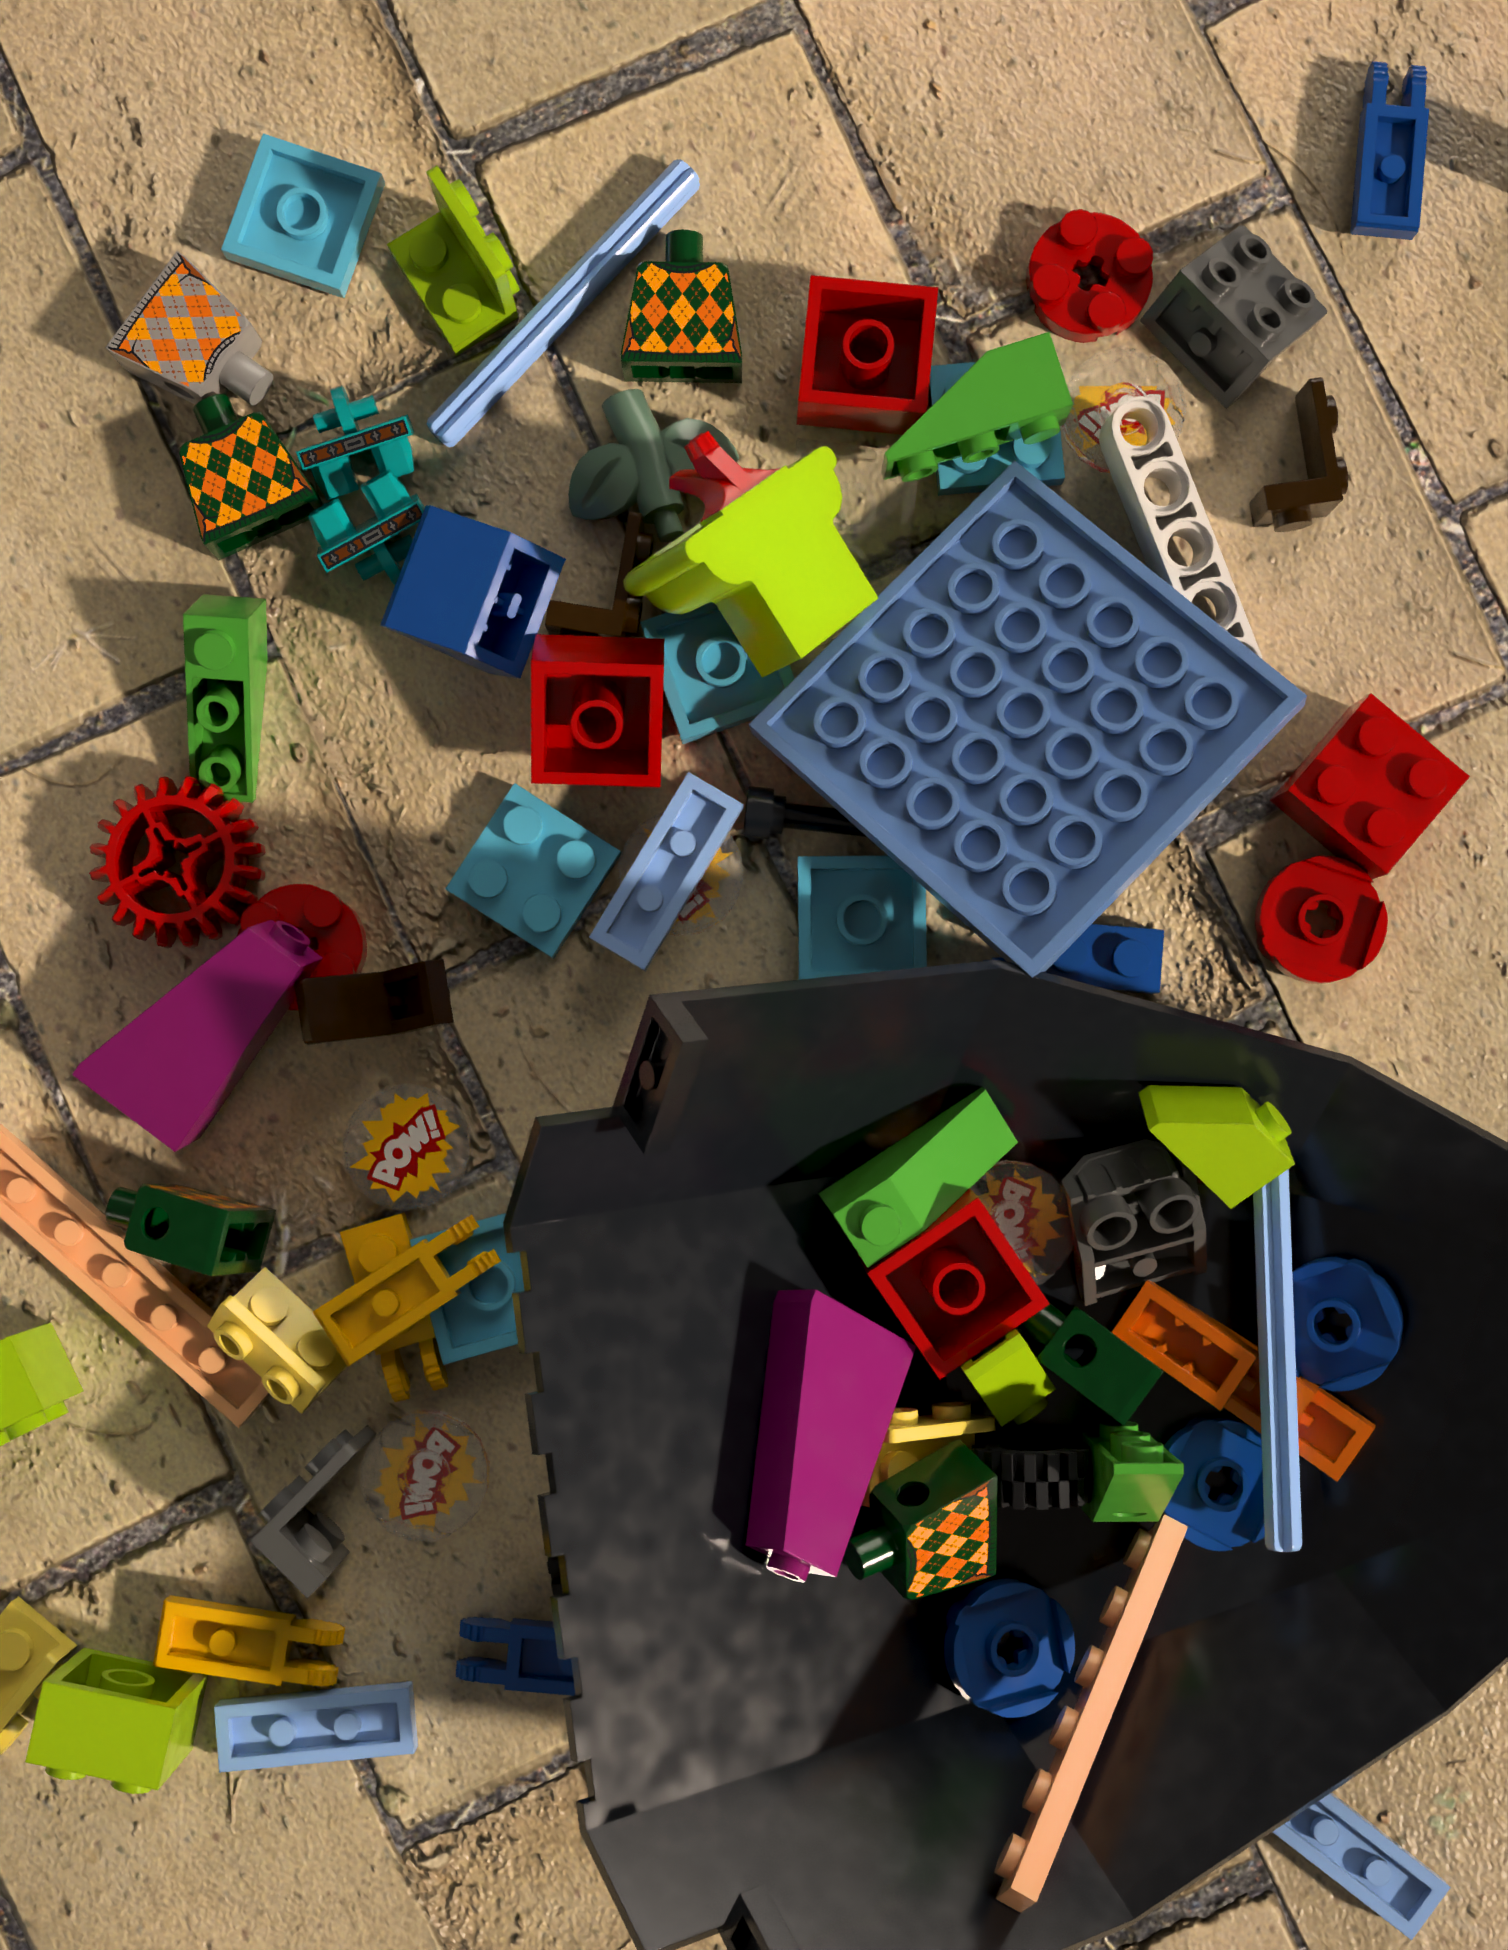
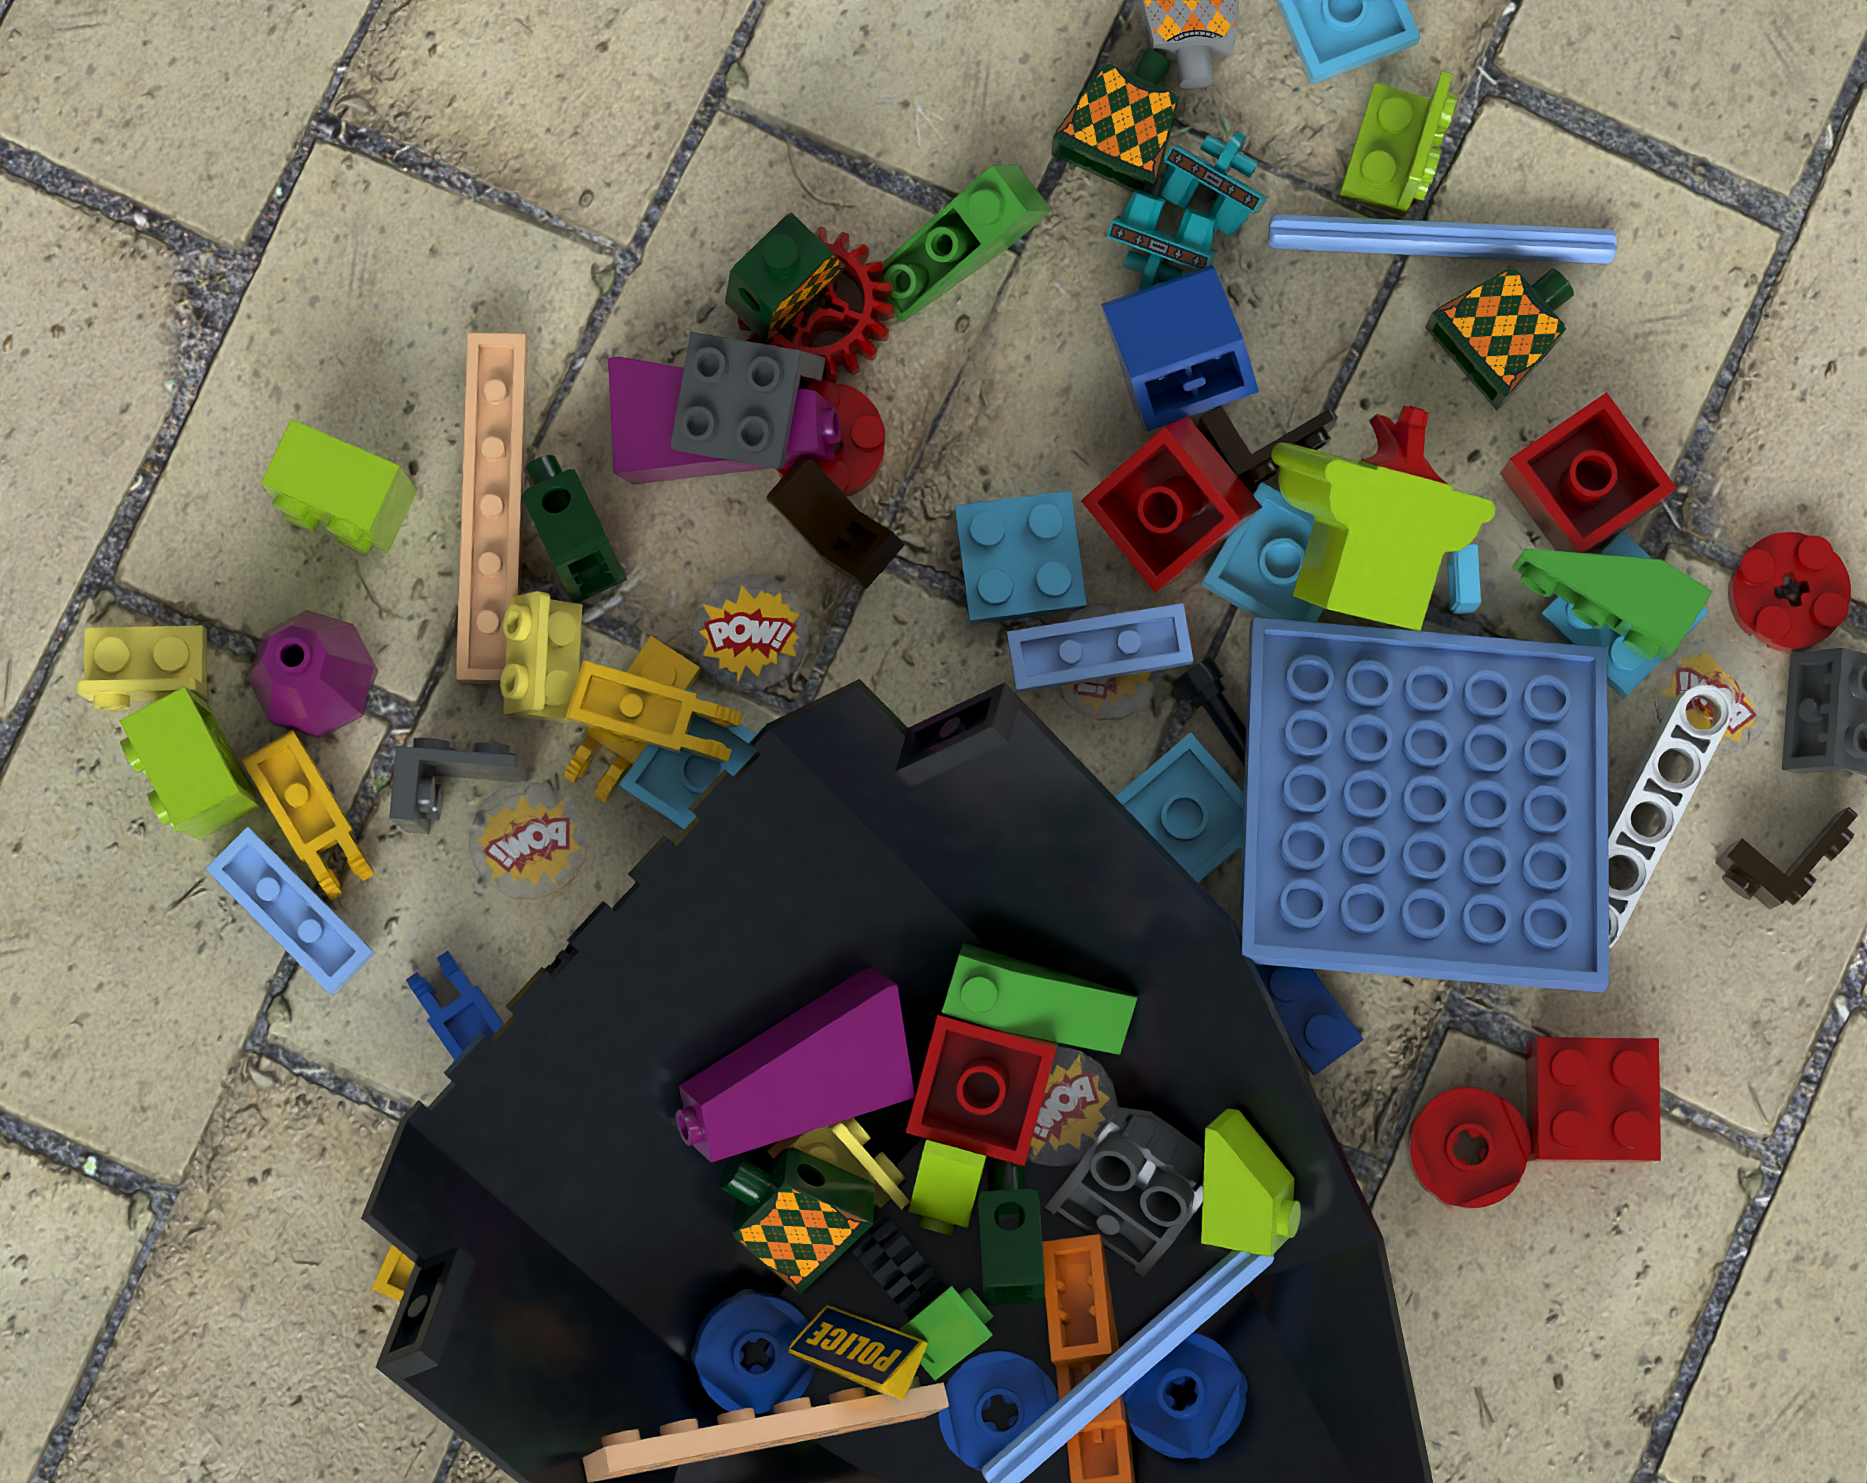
camera: 55 degrees right, 5 degrees down
sand green plant [568,389,740,542] -> none
none -> magenta cone [247,610,378,739]
none -> dark grey bracket [671,332,826,469]
none -> dark green torso [725,212,846,345]
none -> slope [787,1305,928,1401]
none -> medium azure tile [1447,544,1481,614]

